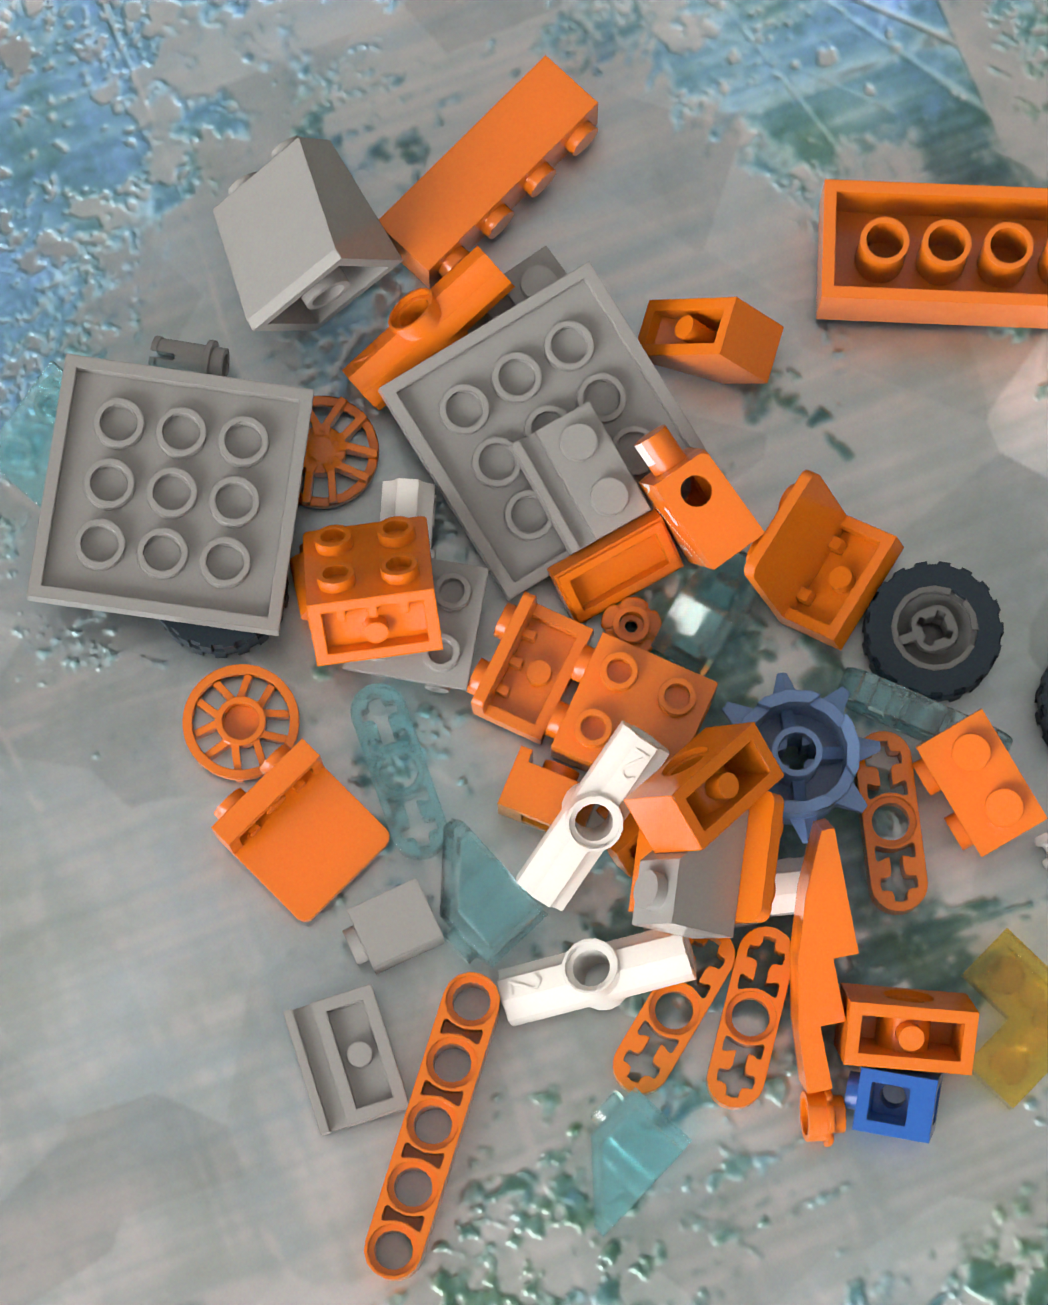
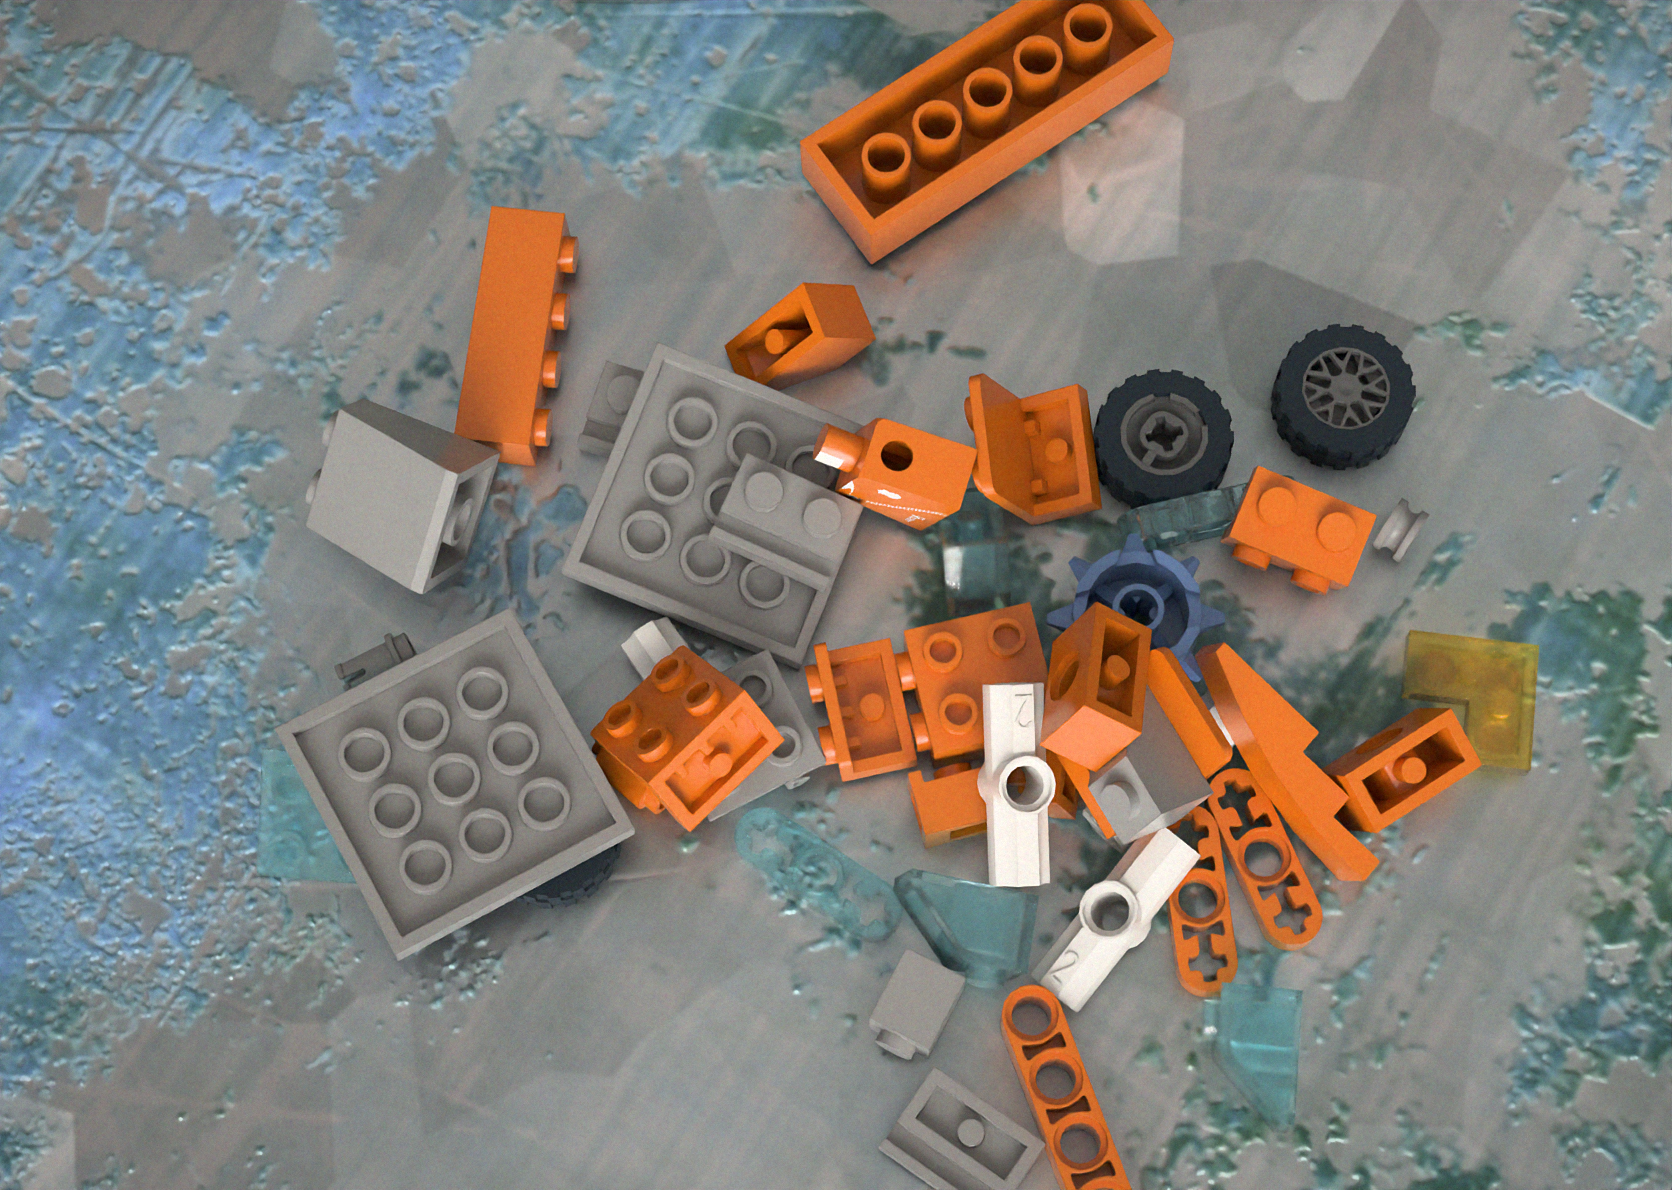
camera: 35 degrees left, 5 degrees down
orange wheel [182,664,300,782] -> none
orange bracket [211,738,390,922] -> none
orange wheel [298,396,379,509] -> none
orange piece [342,245,515,411] -> none
orange tile [547,509,684,624] -> none
orange plate [601,597,662,652] -> none
orange plate [799,1089,846,1147] -> none
brick [844,1066,943,1144] -> none
orange beam [854,731,928,915] -> none

